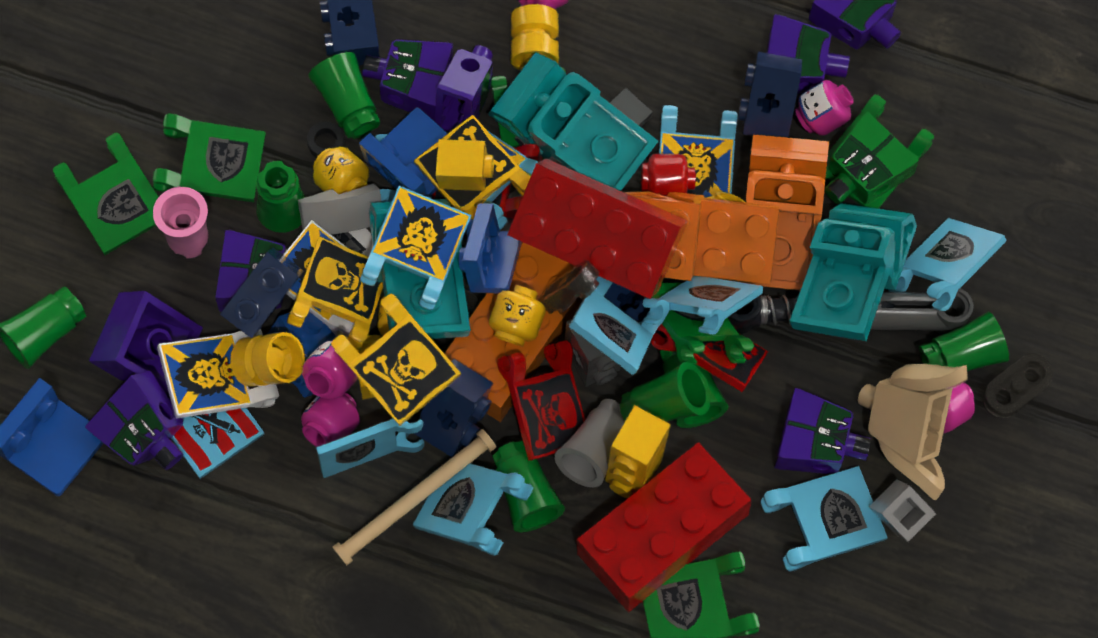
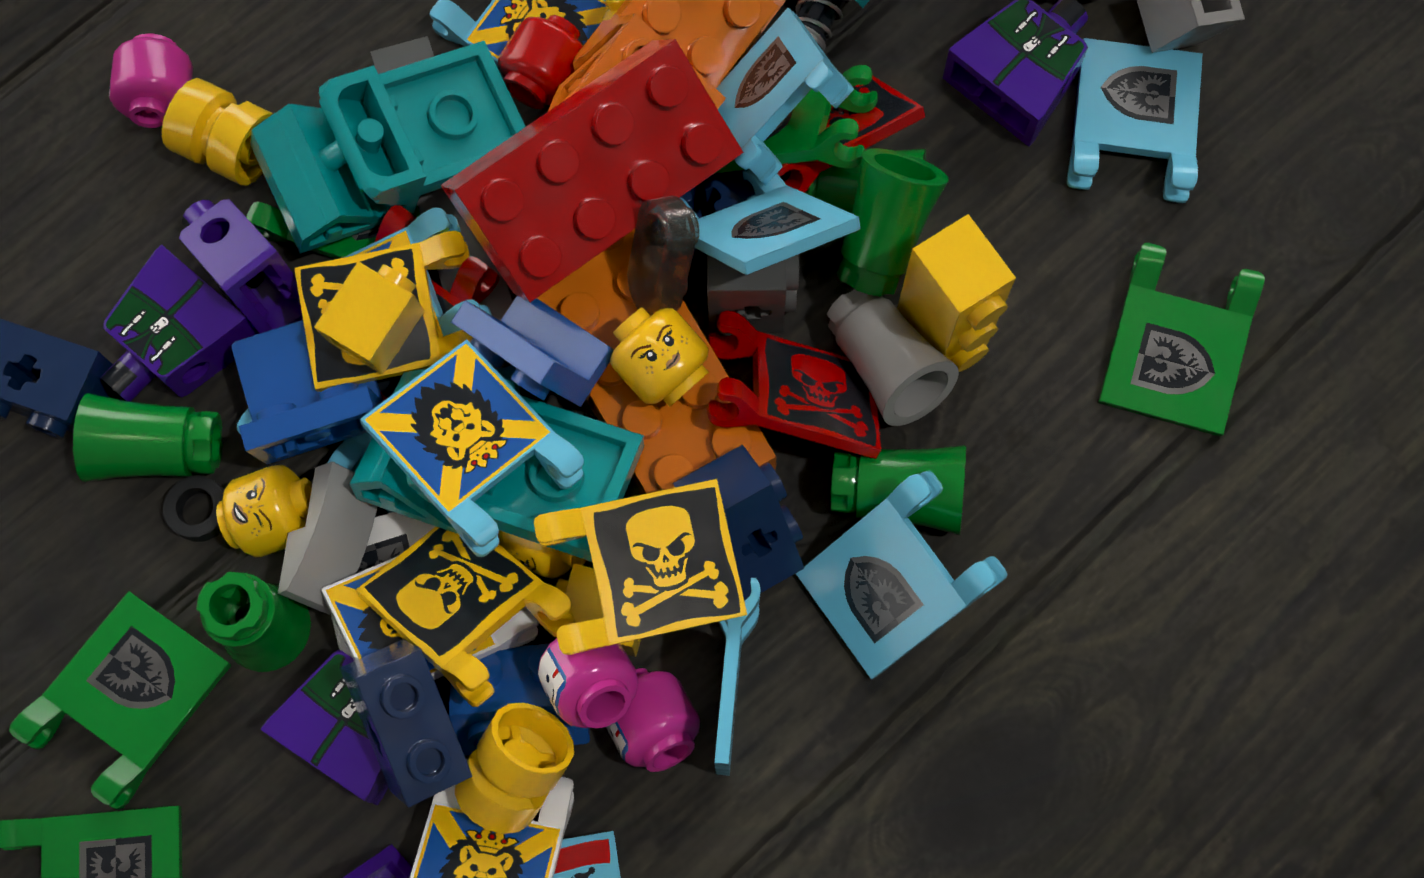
camera: 55 degrees left, 5 degrees up
bright pink plant [153,187,208,259] -> none
tan bar [332,429,496,565] -> none
red brick [577,442,751,613] -> none

